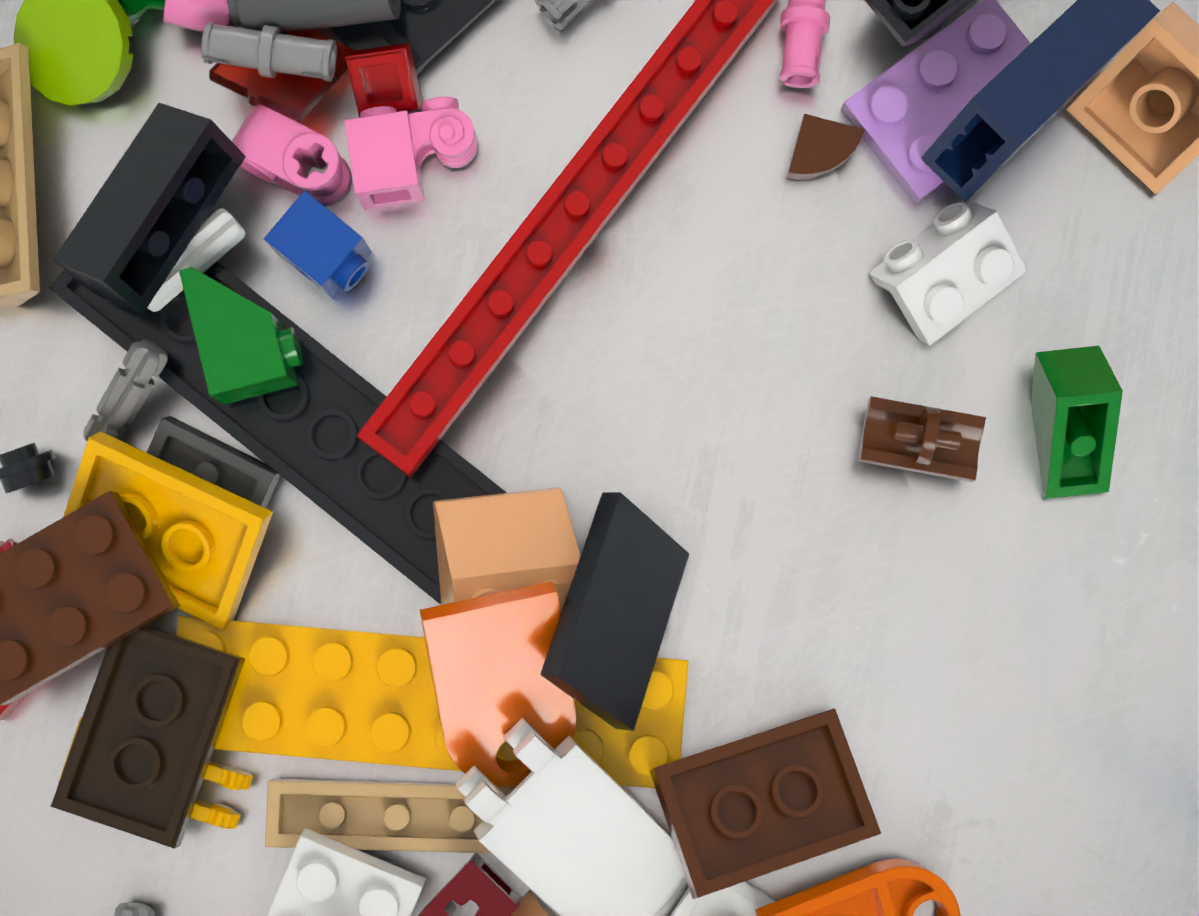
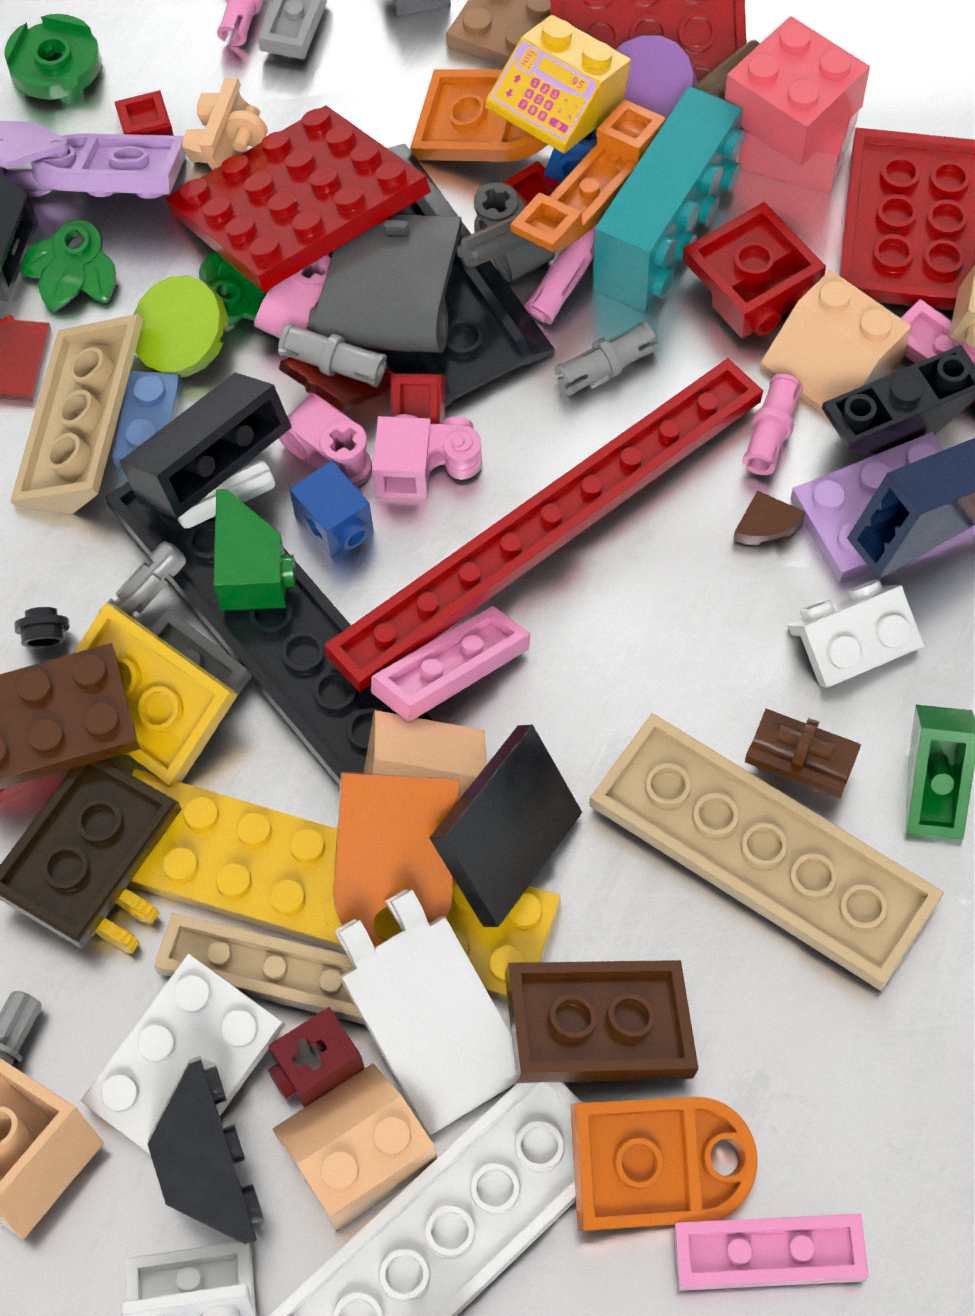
camera: 10 degrees right, 20 degrees down
none -> medium blue plate [112,371,183,469]
none -> bright pink plate [371,606,531,723]
none -> tan plate [589,713,944,991]

